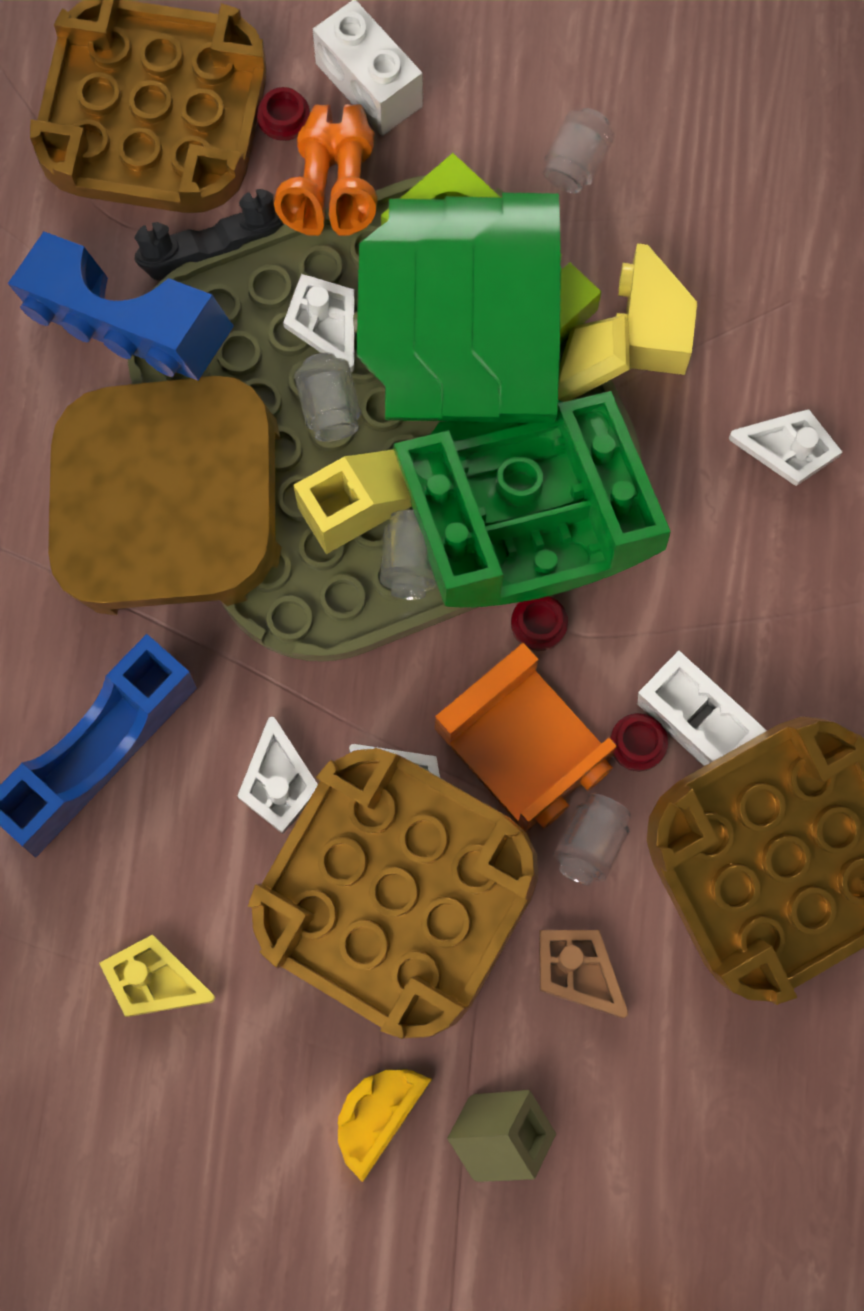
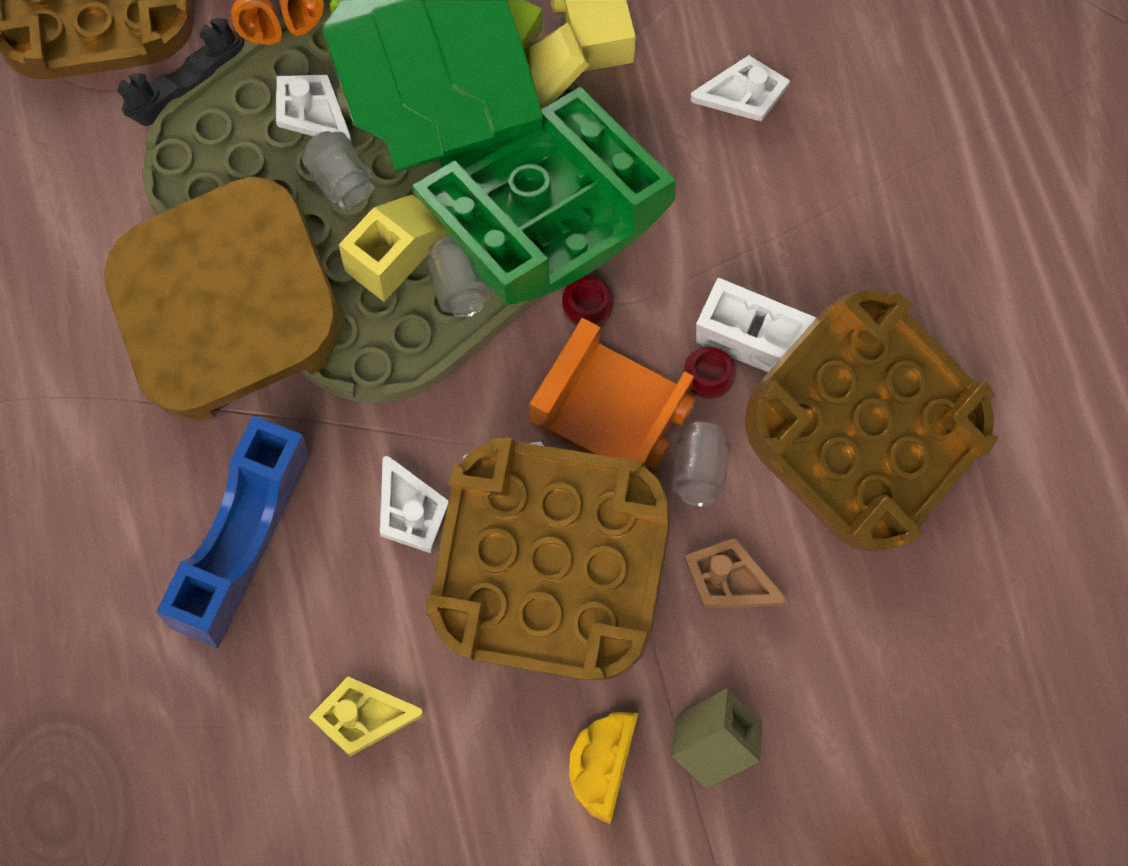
camera: 20 degrees left, 5 degrees down
blue arch [7,231,234,381] -> none

